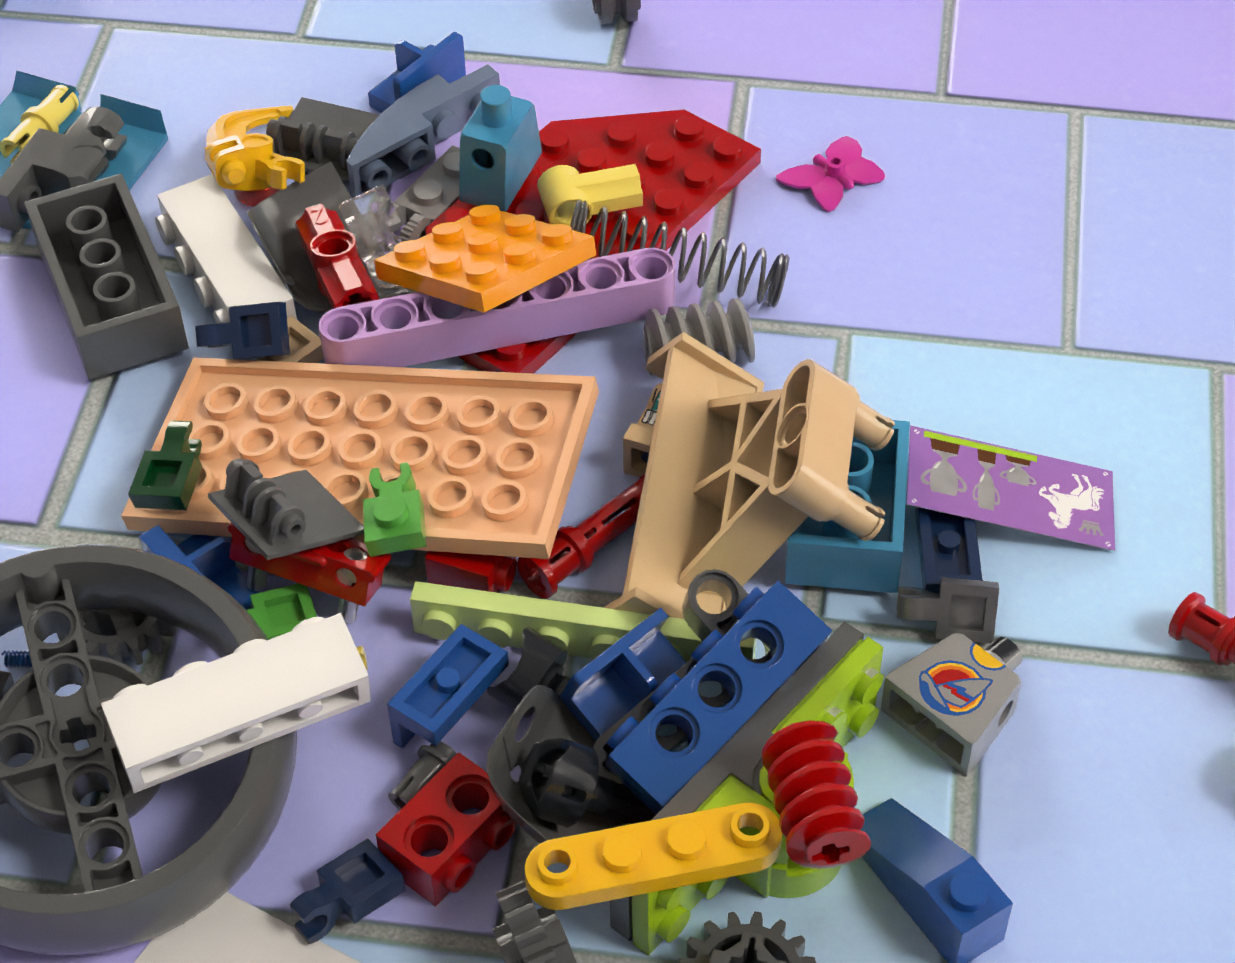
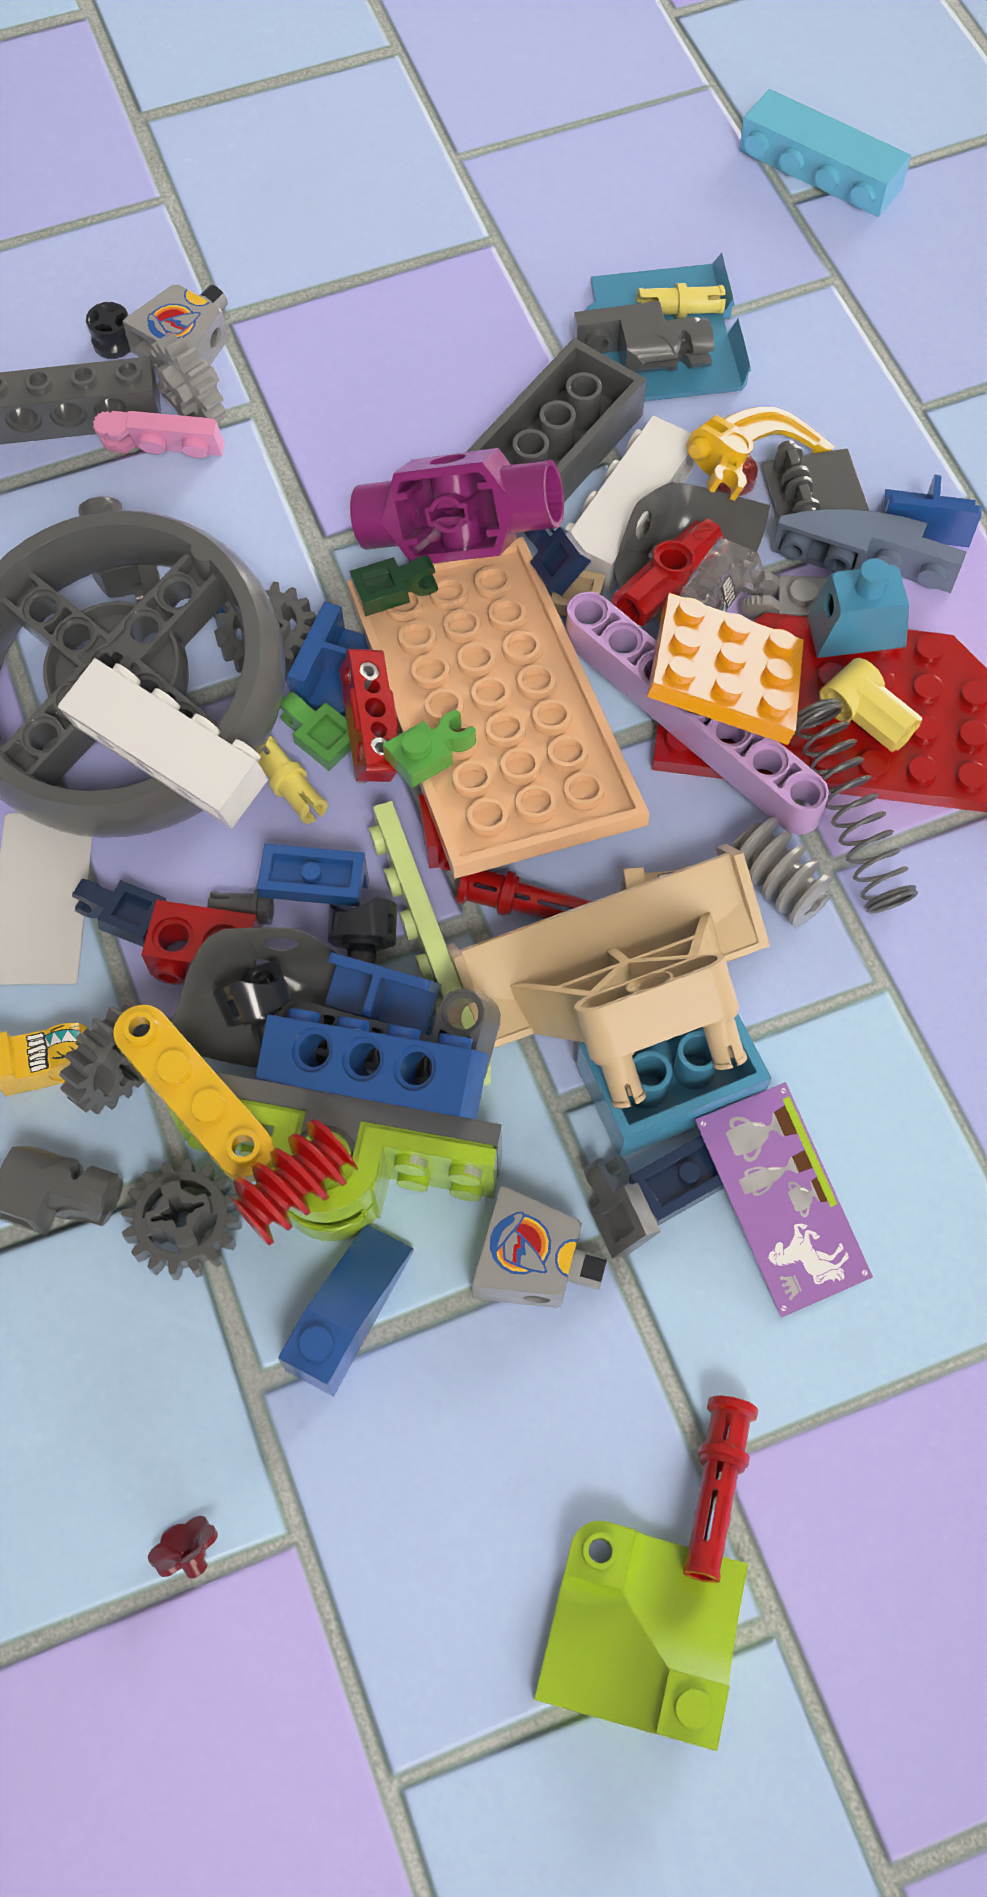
camera: 60 degrees right, 15 degrees up
dark grey hinge [208,458,364,560] -> none
none -> magenta brick [350,448,564,563]

